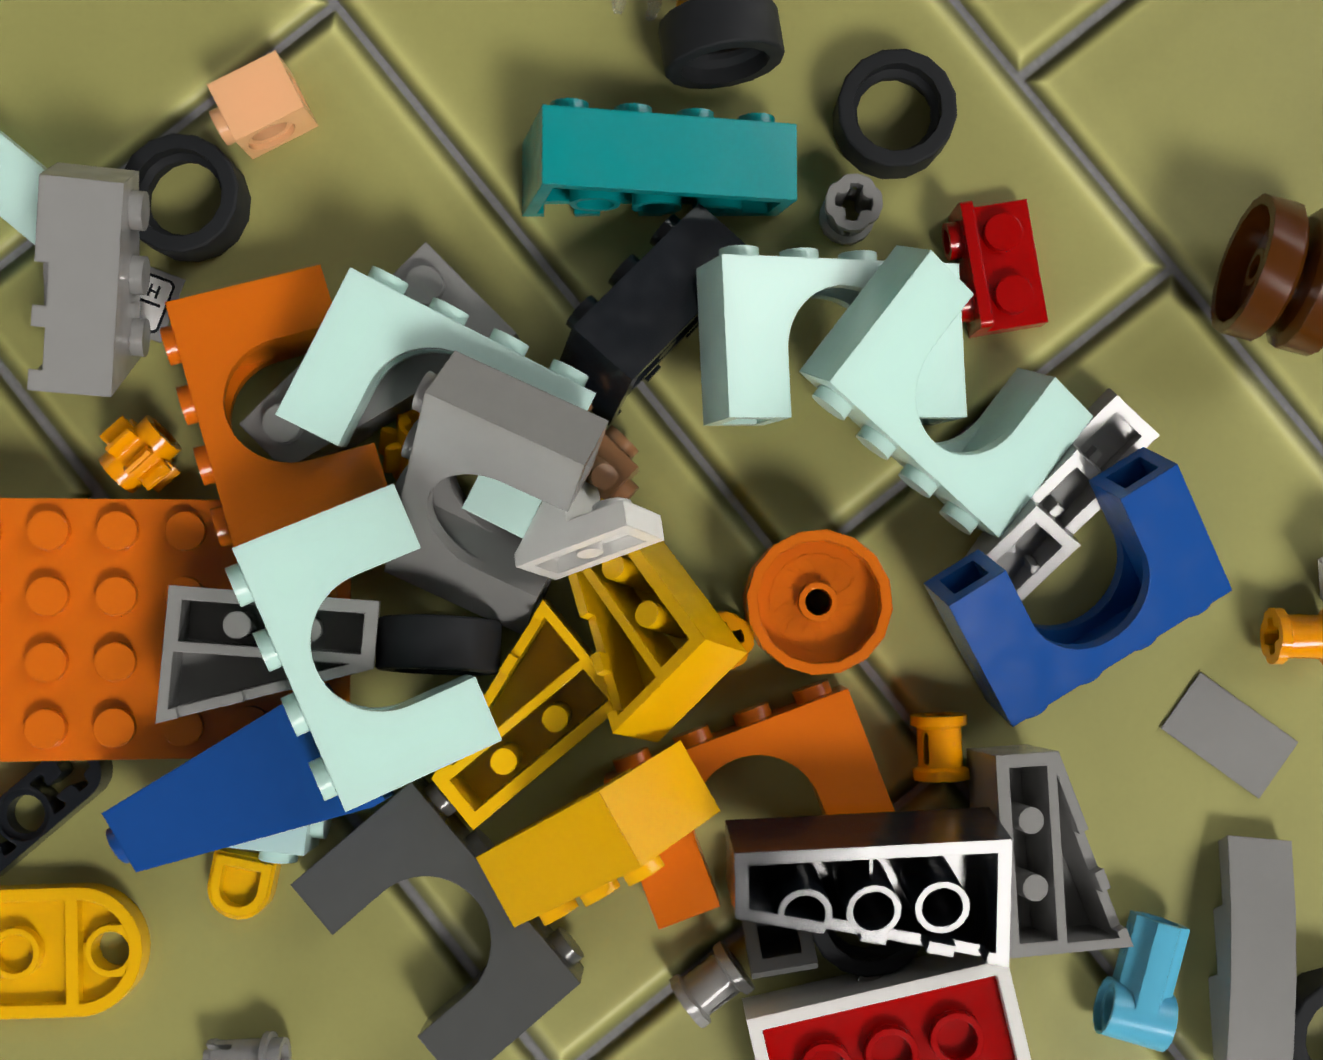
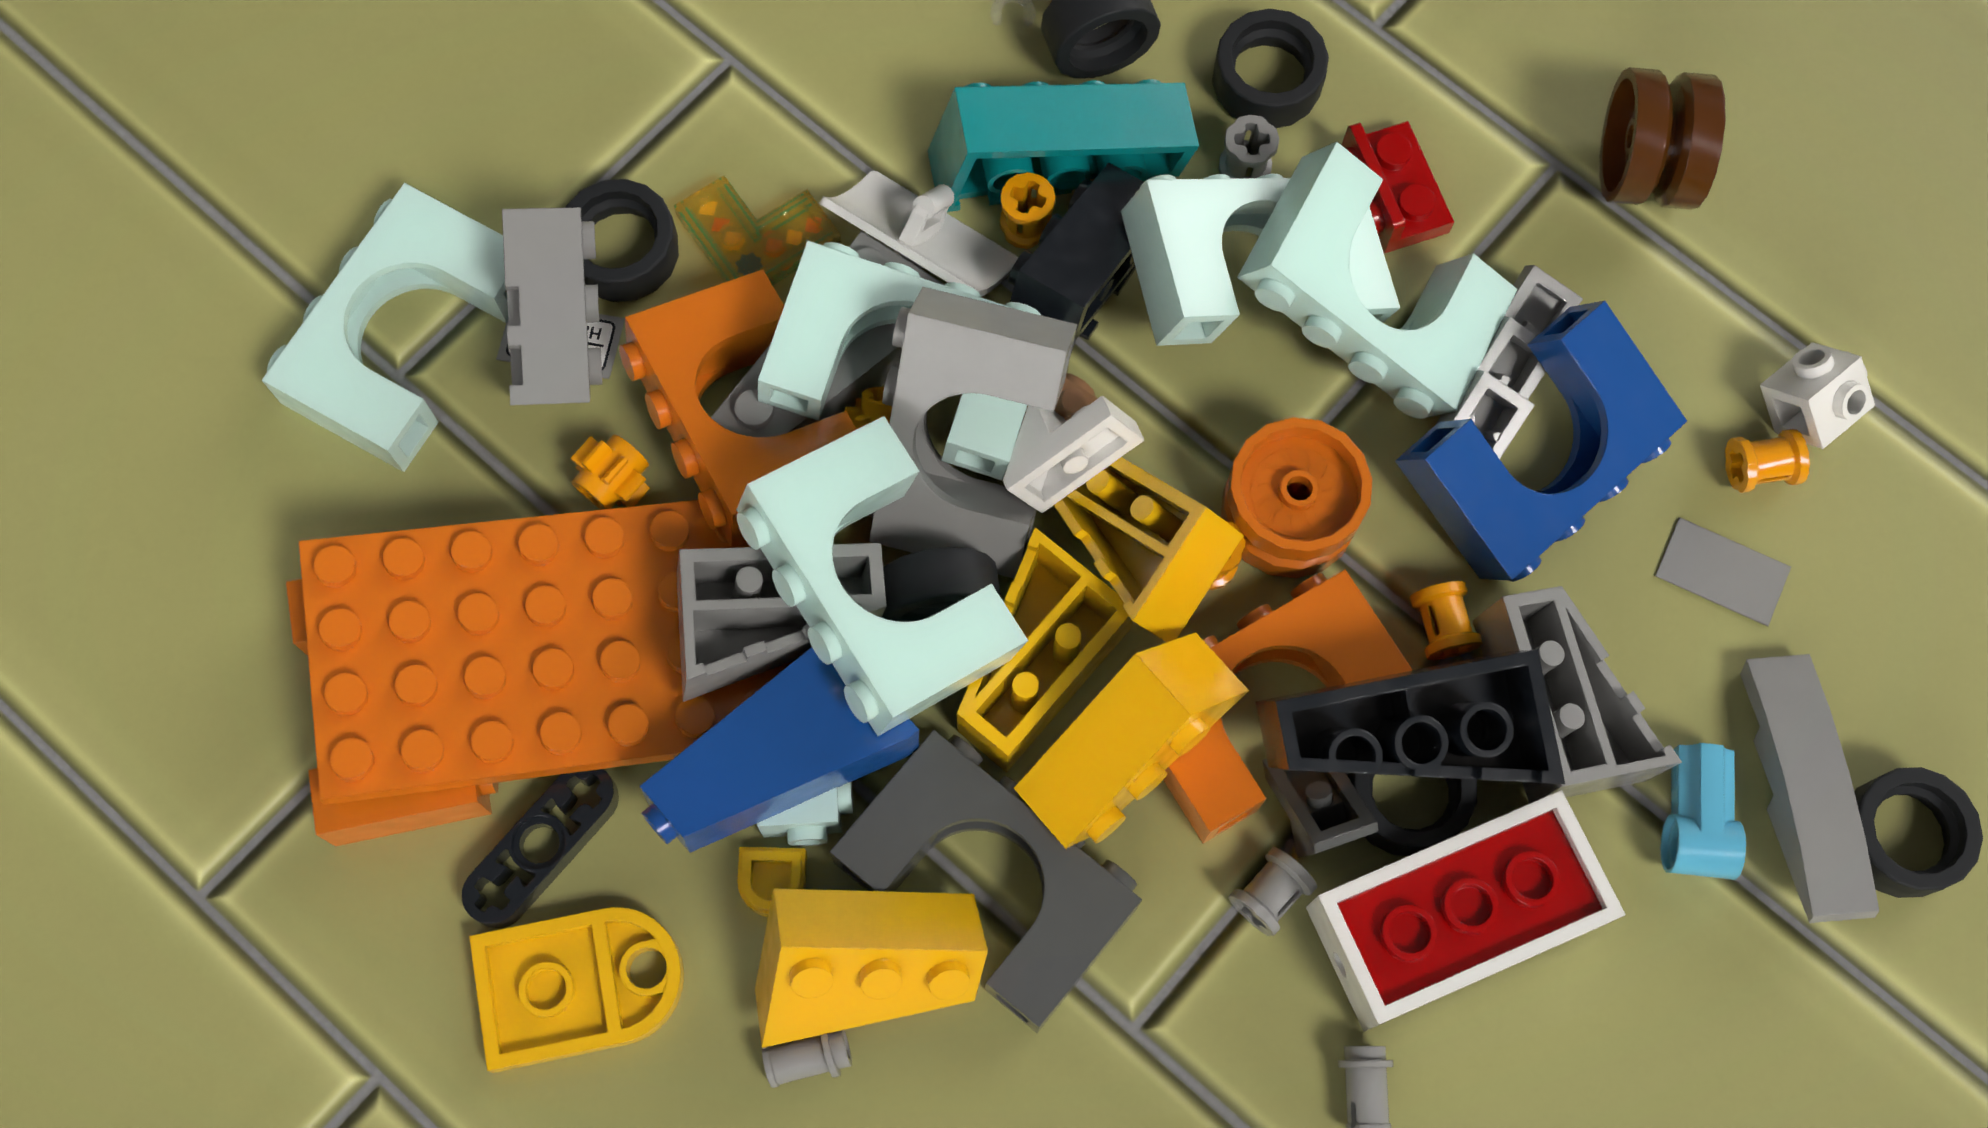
camera: 15 degrees left, 15 degrees down
light nougat brick [207,50,318,159] -> none
none -> clear yellow tile [674,175,842,285]
none -> yellow wedge [755,888,988,1048]
none -> white shield [819,171,1018,297]
none -> light orange bush [1000,172,1055,249]

